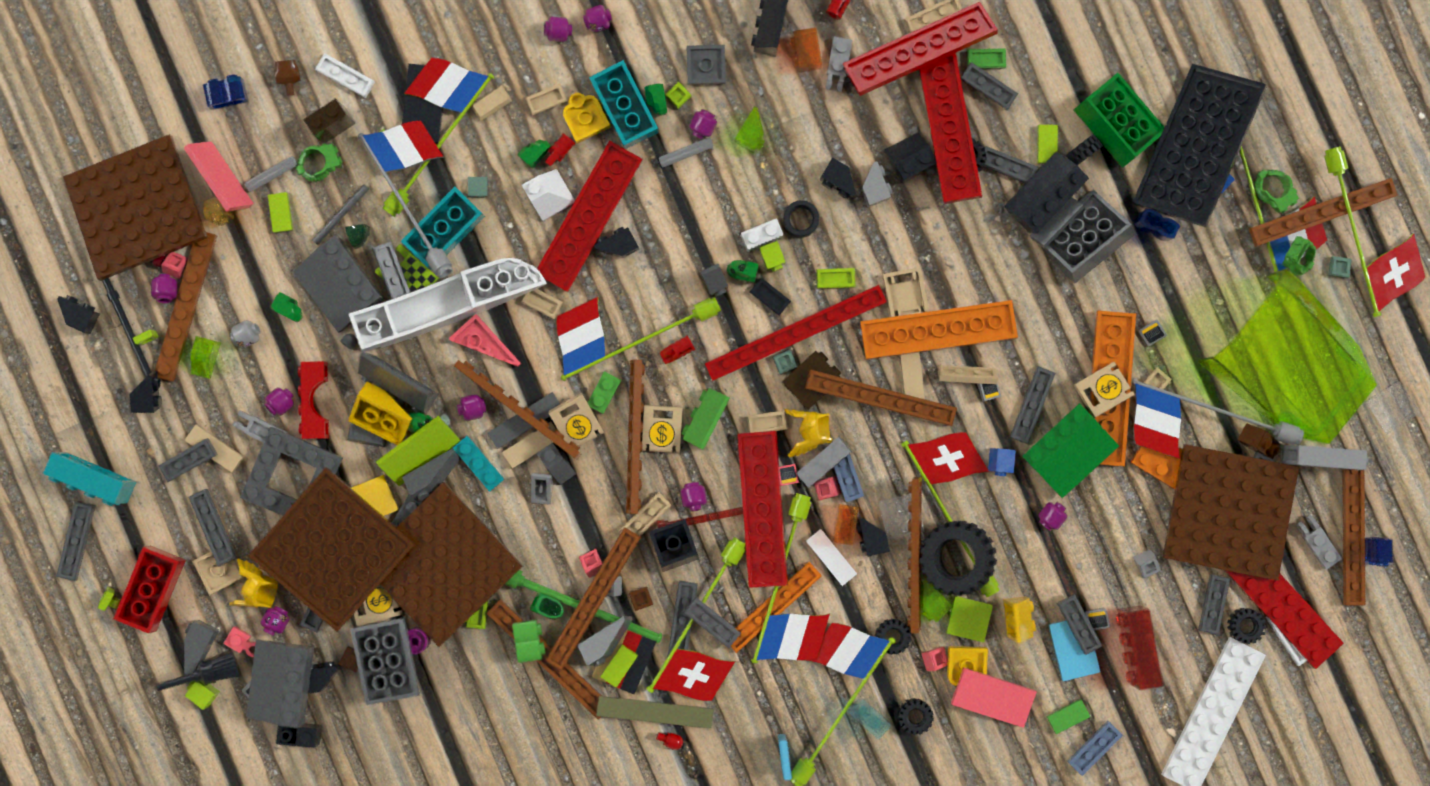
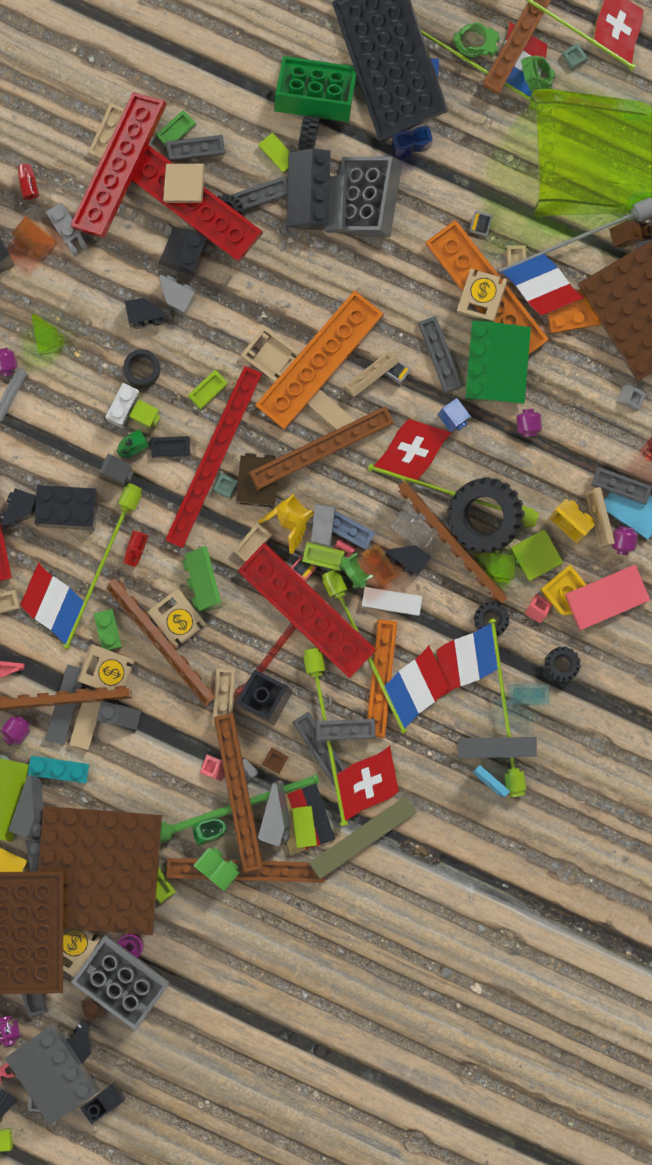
camera: 45 degrees left, 5 degrees down
light grey slope [531,473,553,504] -> none
red cylinder [656,732,683,750] -> none
magenta head [680,482,707,512] -> none
slope [1085,608,1111,630] -> none
none -> black brick [34,485,98,530]
none -> tan tile [163,164,205,203]
none -> lime tile [302,542,345,571]
none -> bright green piece [339,552,373,589]
none -> dark grey tile [458,737,537,758]
none -> tan tile [586,487,615,548]
none -> magenta head [611,526,638,555]

